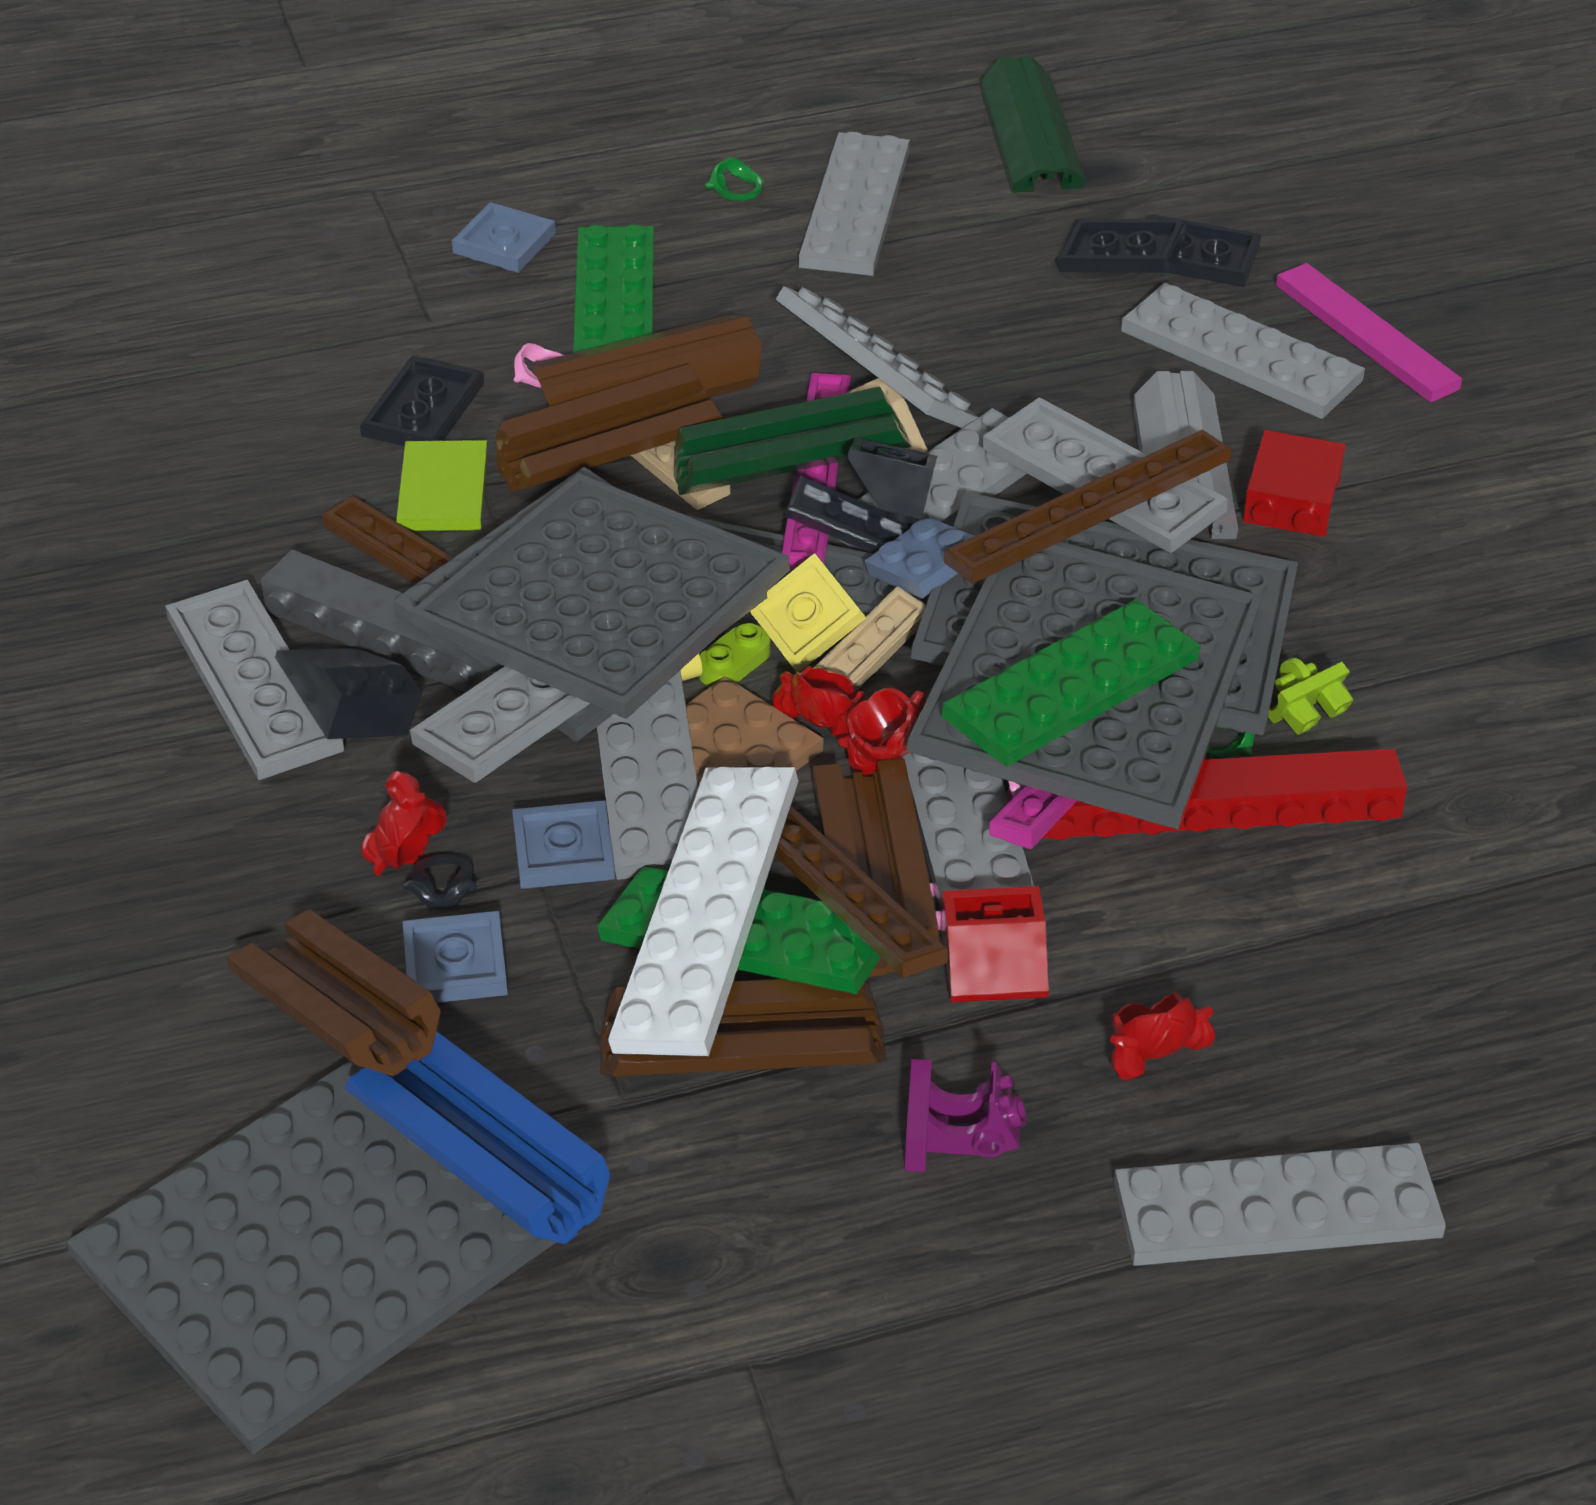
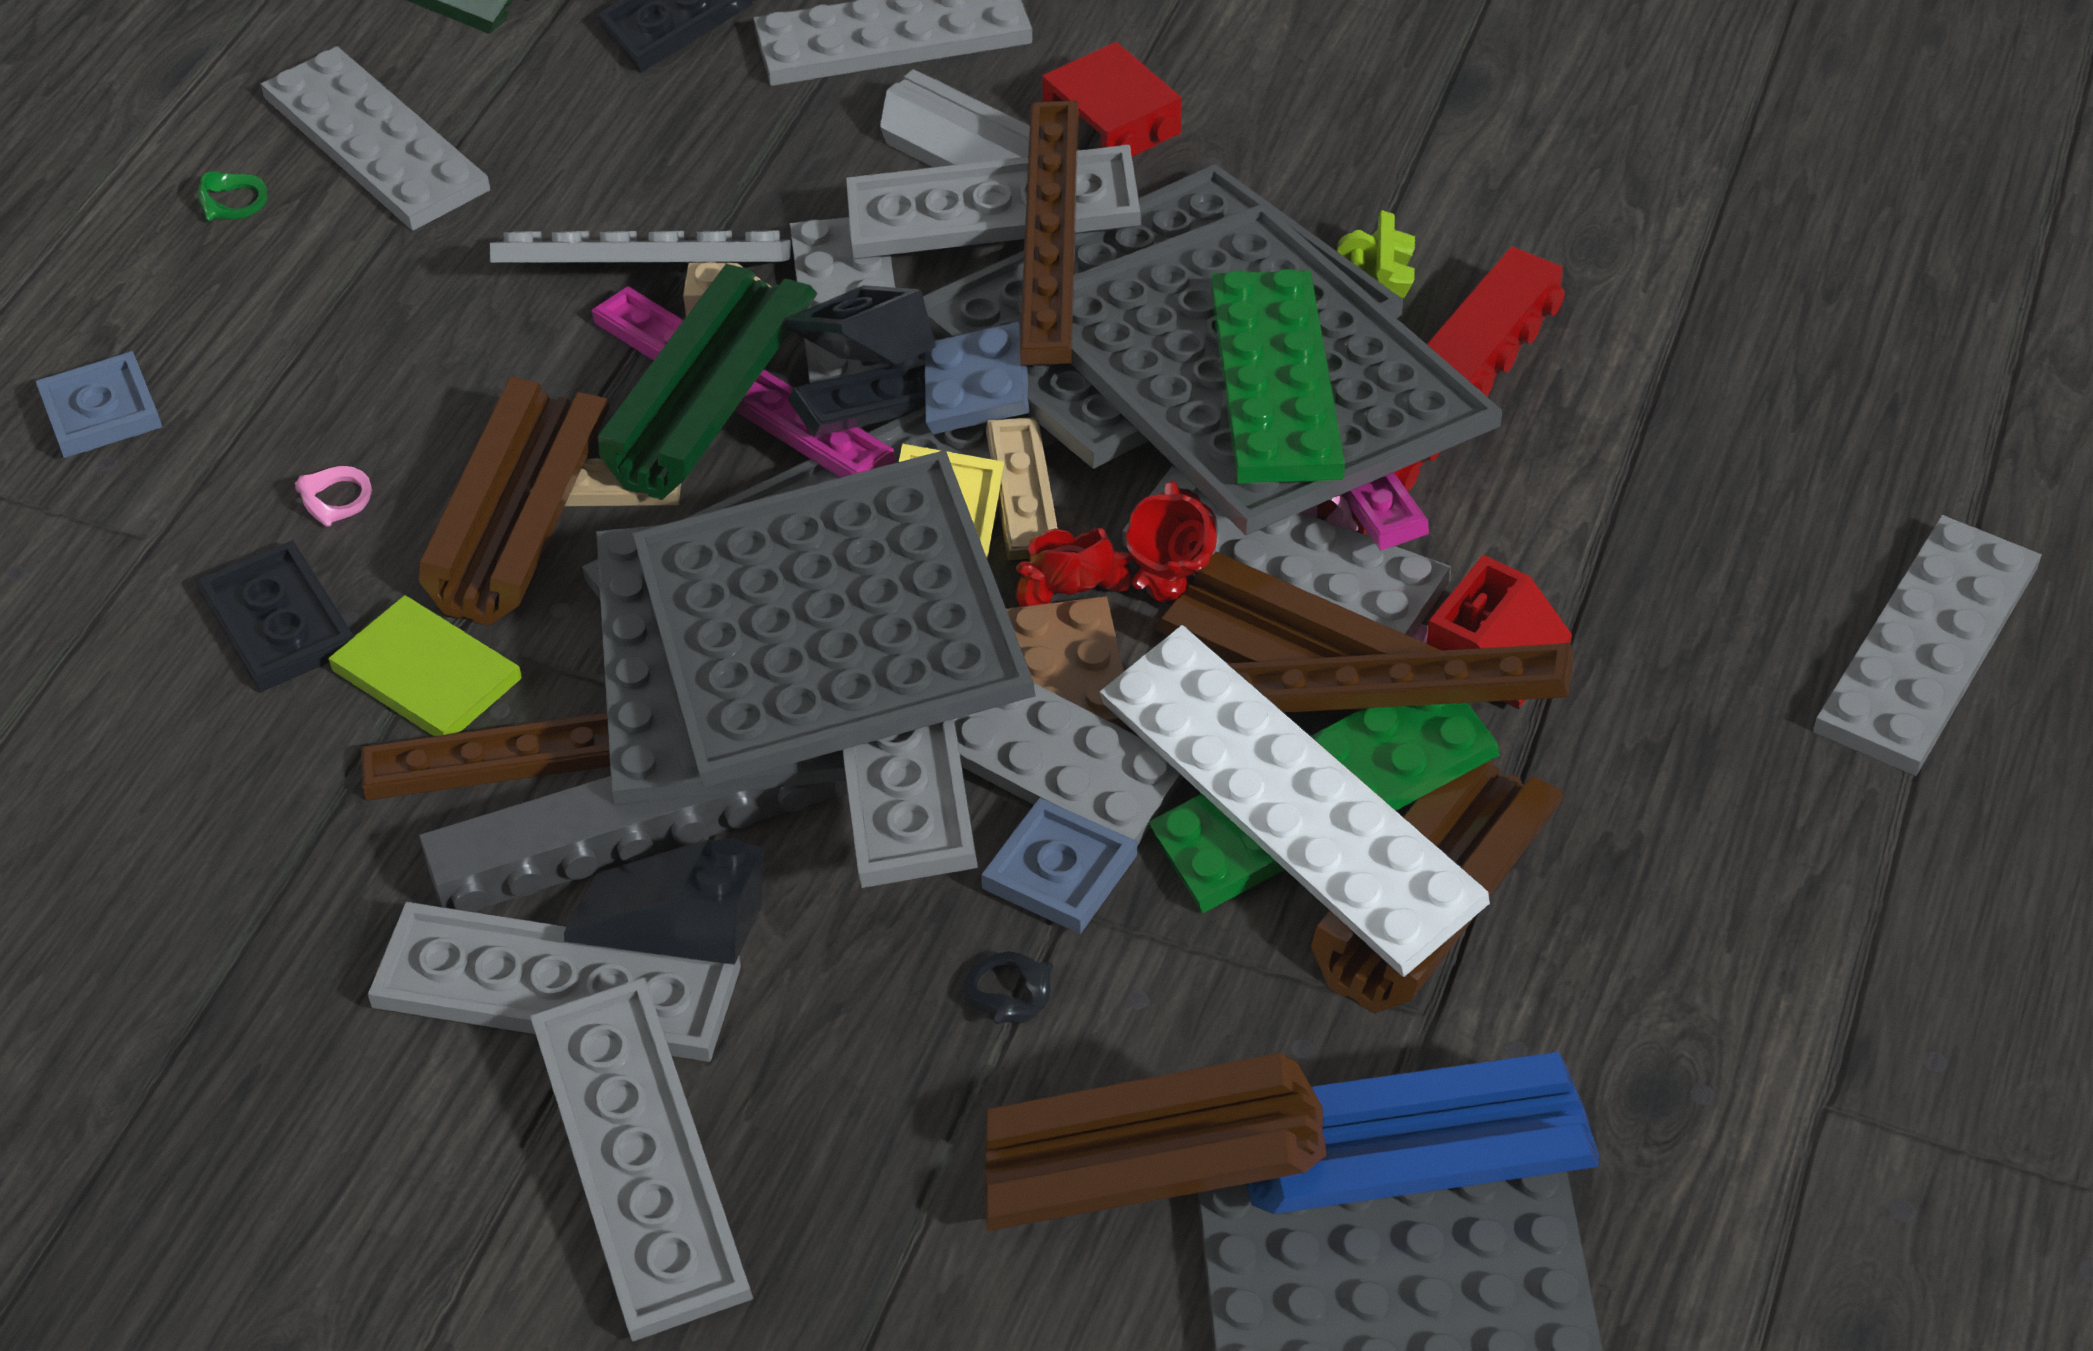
camera: 50 degrees left, 5 degrees up
red hair [360,771,447,876] -> none
sand blue plate [402,911,508,1003] -> none
reddish brown piece [534,315,762,407] -> none
green plate [573,224,654,353] -> none
magenta tile [905,1059,1026,1172] -> none
red hair [1110,992,1215,1081] -> none
none -> light grey plate [530,977,753,1342]

